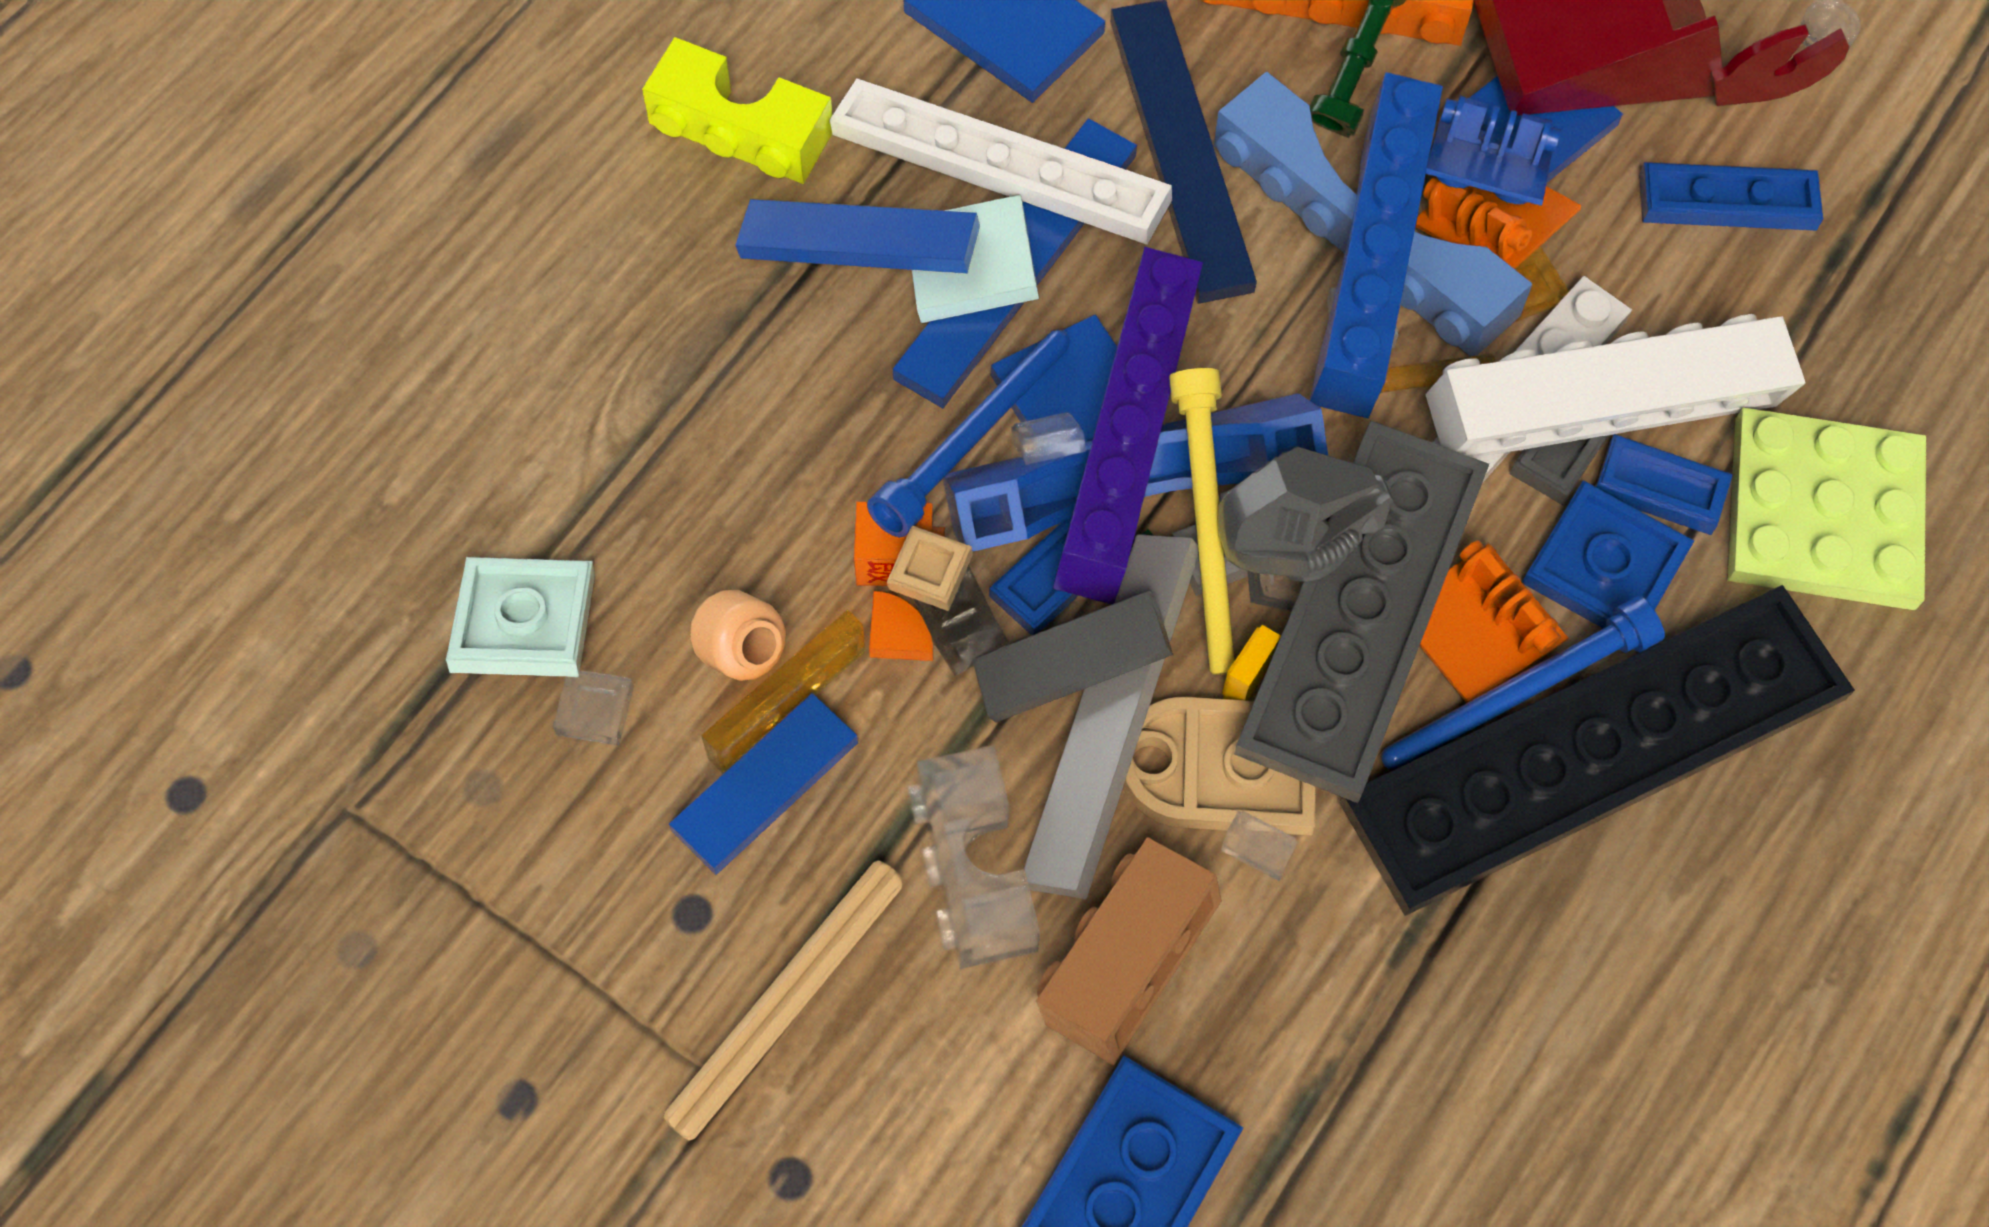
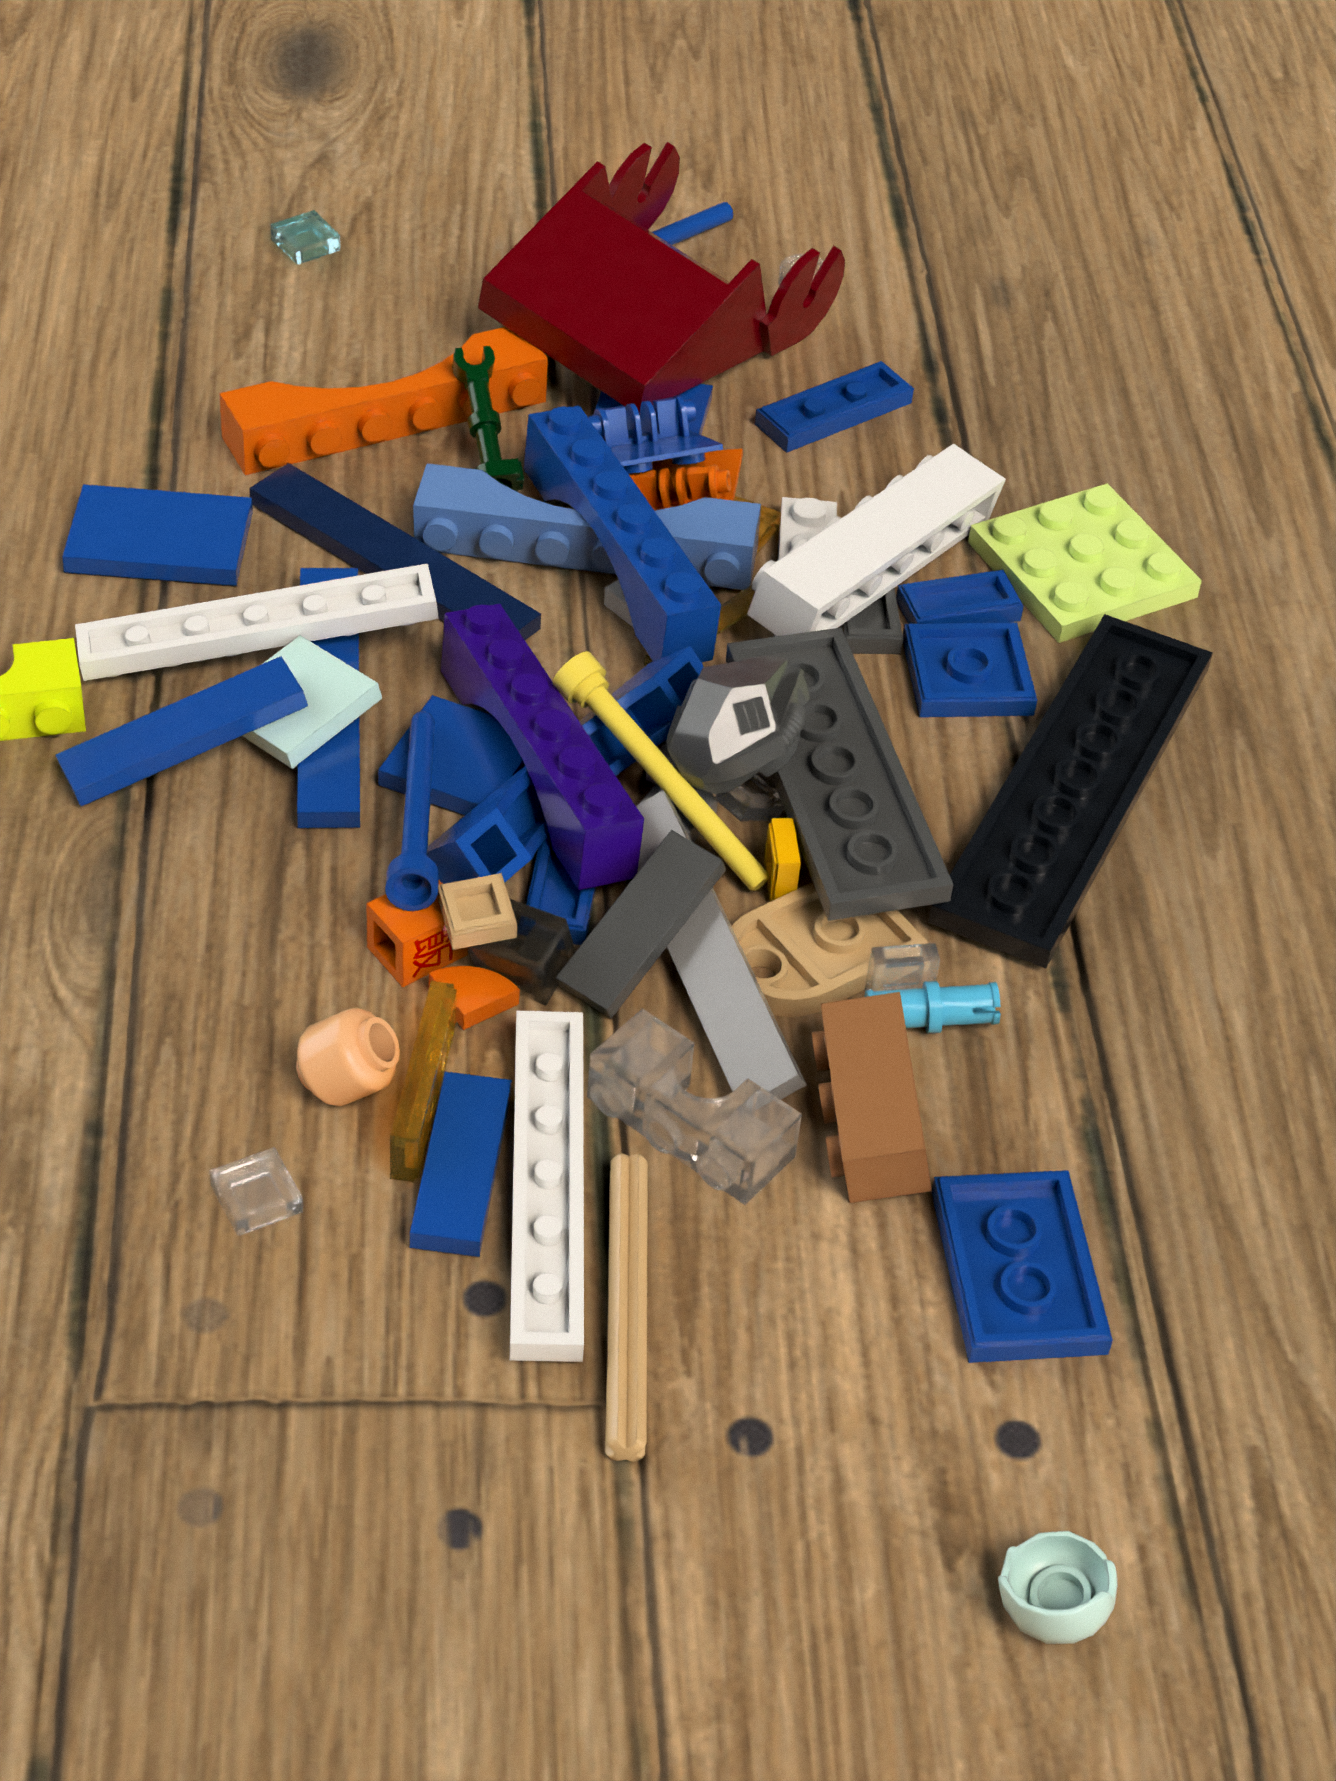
camera: 40 degrees left, 20 degrees down
light aqua tile [446,557,595,677] -> none
clear tile [1011,412,1086,465] -> none
blue piece [1381,595,1665,770] -> none
orange hinge [1419,540,1569,703] -> none
none -> white plate [509,1011,584,1362]
none -> medium azure pin [864,981,1001,1034]

